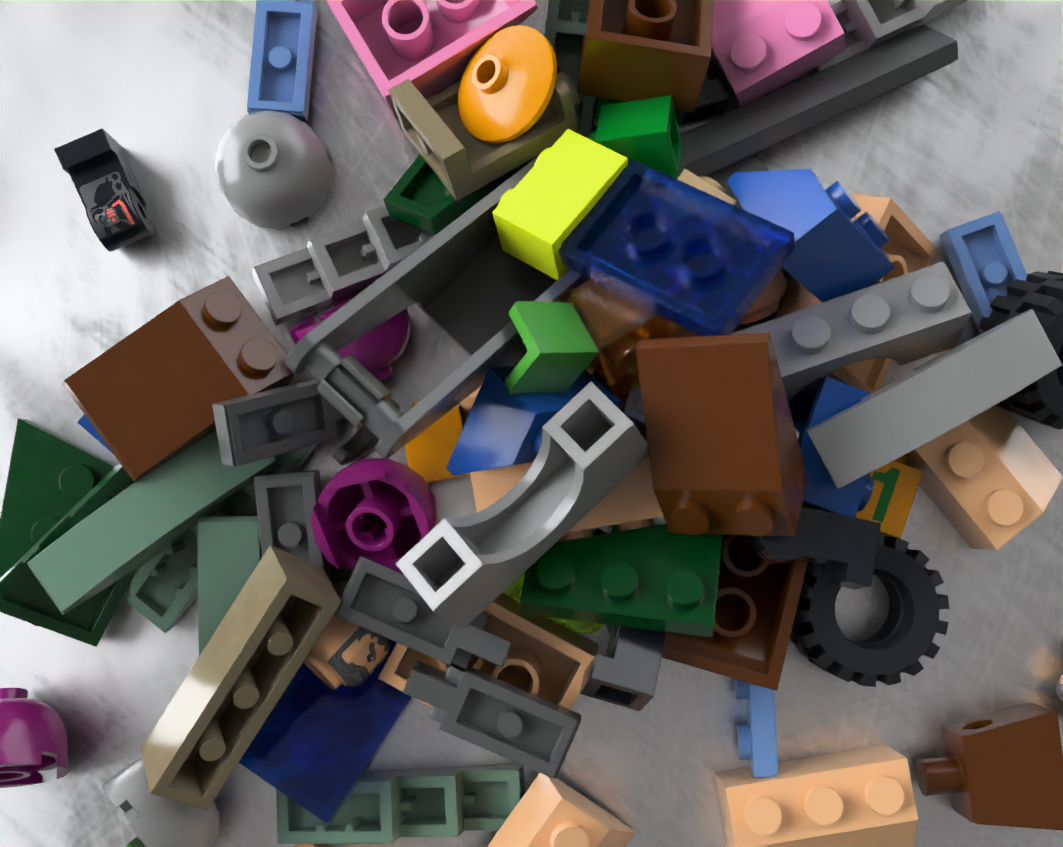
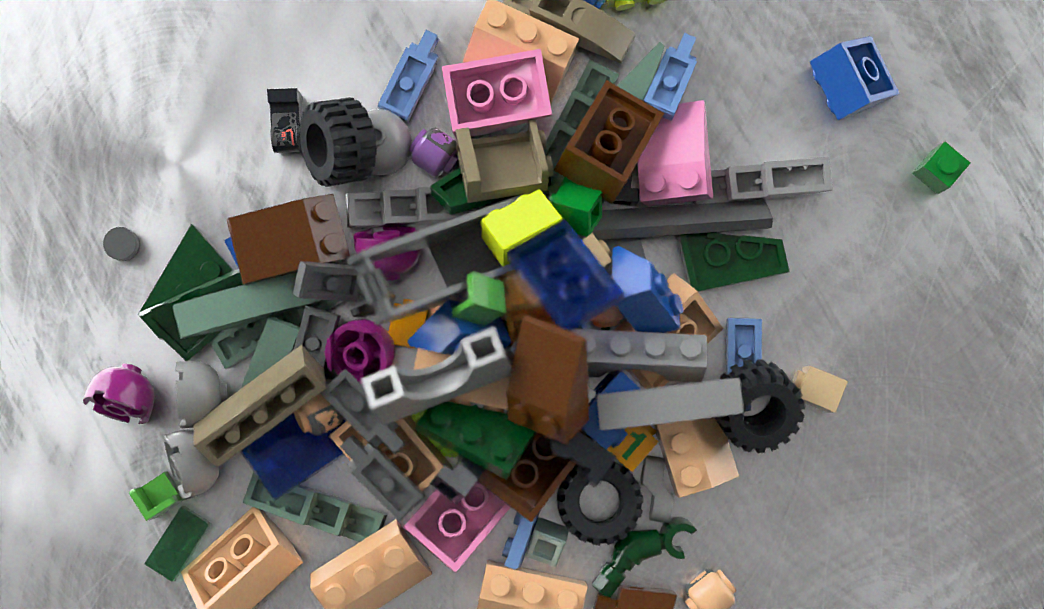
camera: 20 degrees right, 0 degrees up
light orange dish [458,25,557,144] -> none
none -> light grey cylinder [176,361,228,429]
none -> black tyre [300,97,377,187]
none -> bright pink slope [403,481,511,573]
none -> medium lavender head [409,128,459,177]
none -> light aqua slope [525,517,569,567]
none -> dark green piece [592,517,698,598]
none -> light grey piece [640,455,674,524]
none -> dark green wing [678,232,790,292]

